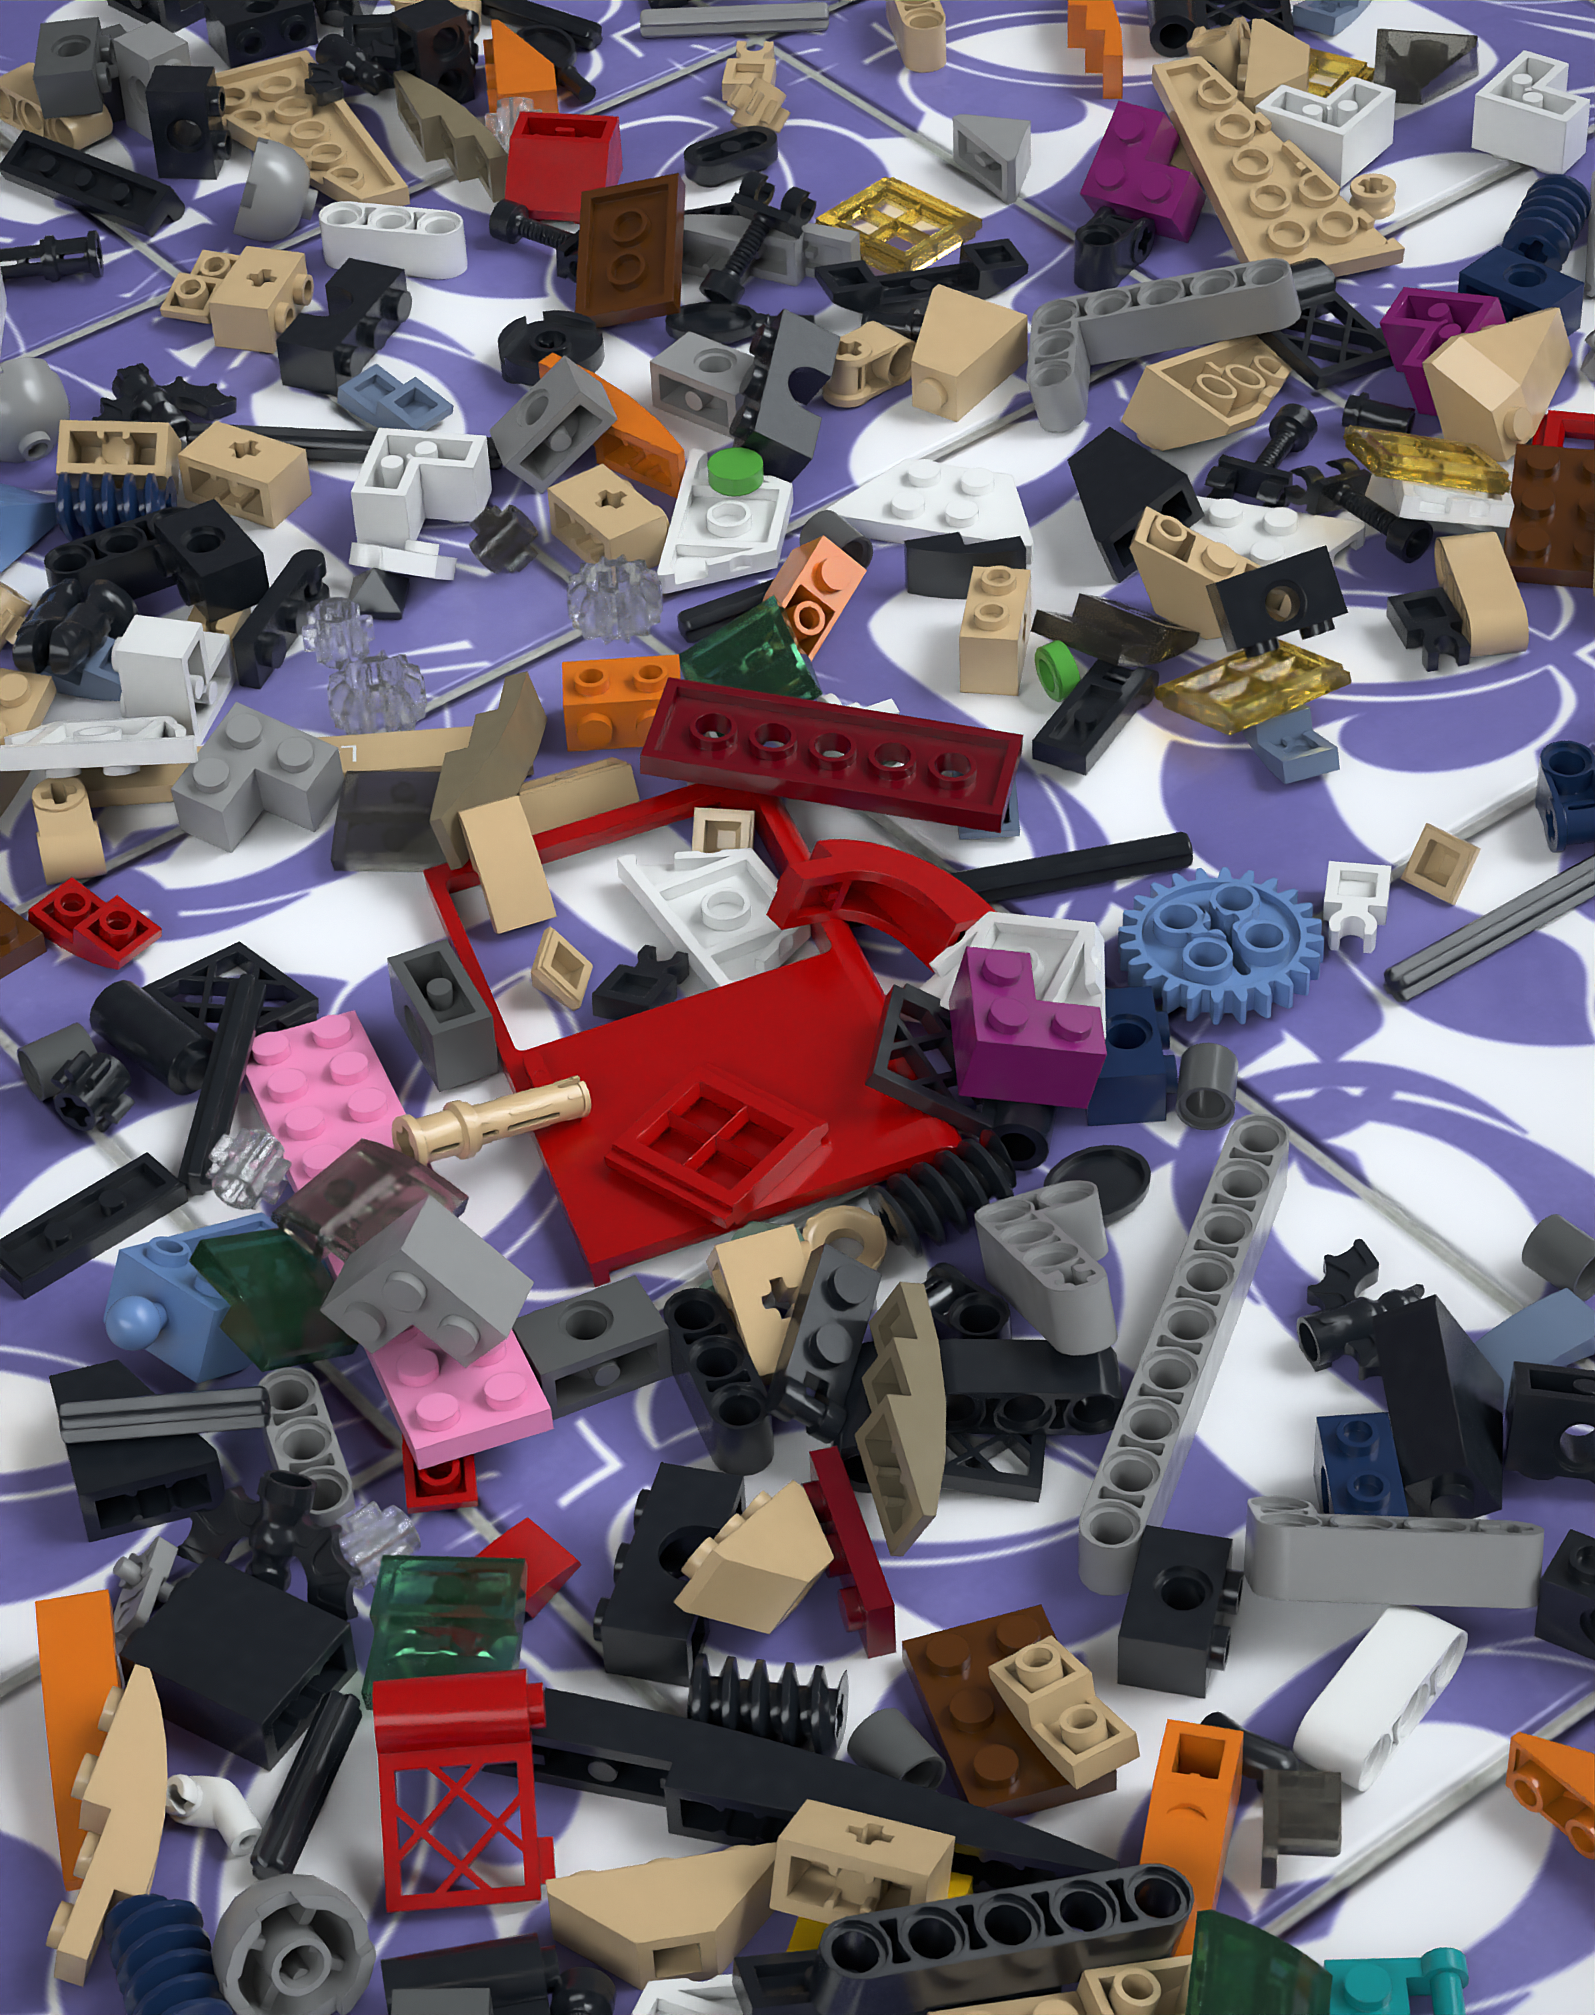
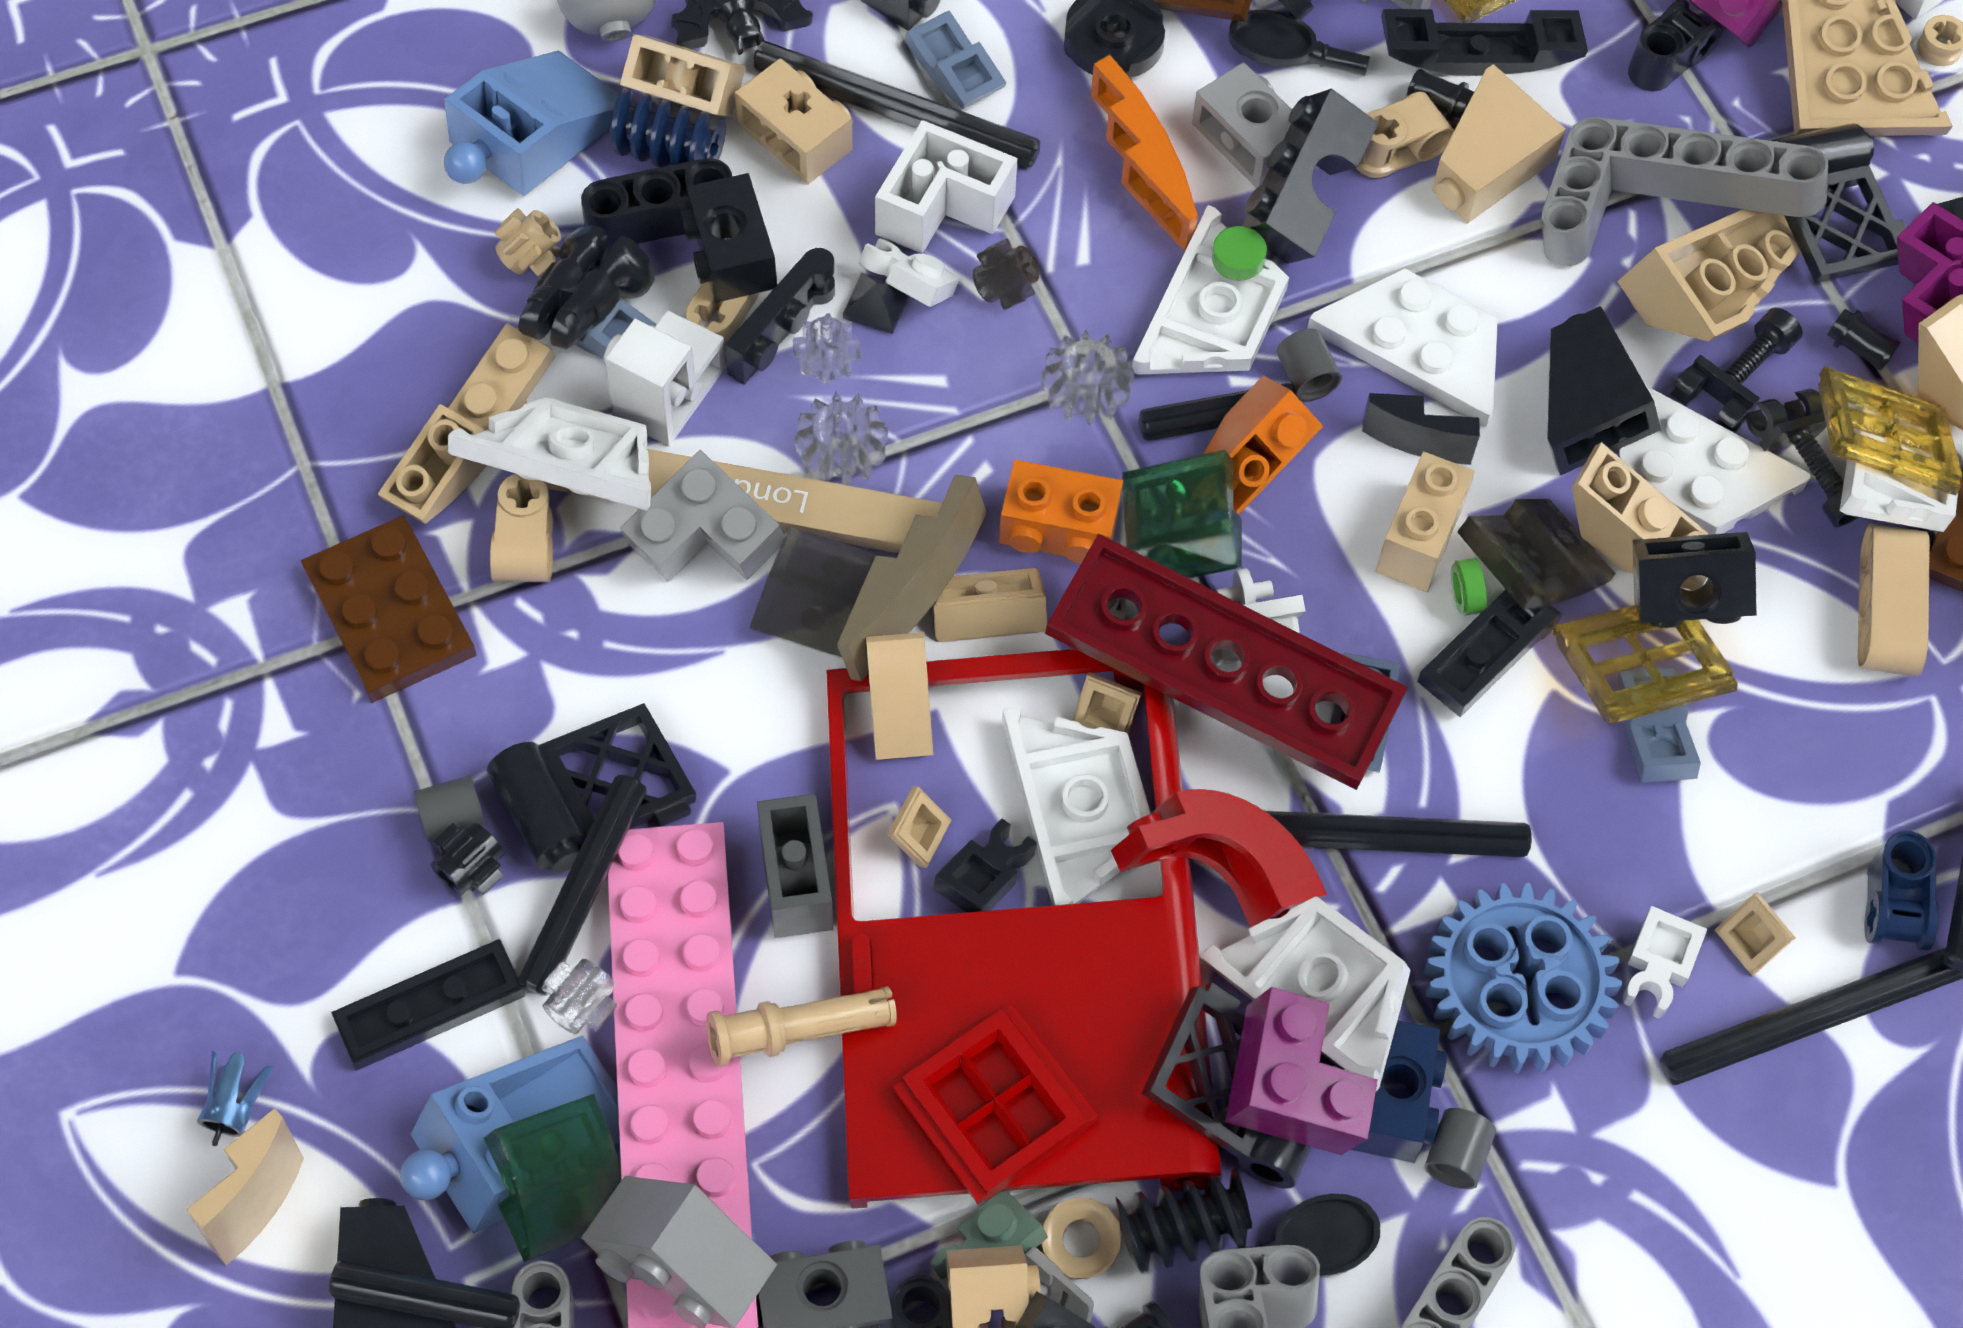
camera: 10 degrees right, 20 degrees up
red slope [28,877,162,970] -> none
clear smoke slope [270,1138,469,1263] -> none
light grey brick [489,355,618,494] -> none
tan brick [547,464,670,585] -> none
black plate [1386,587,1471,672] -> none

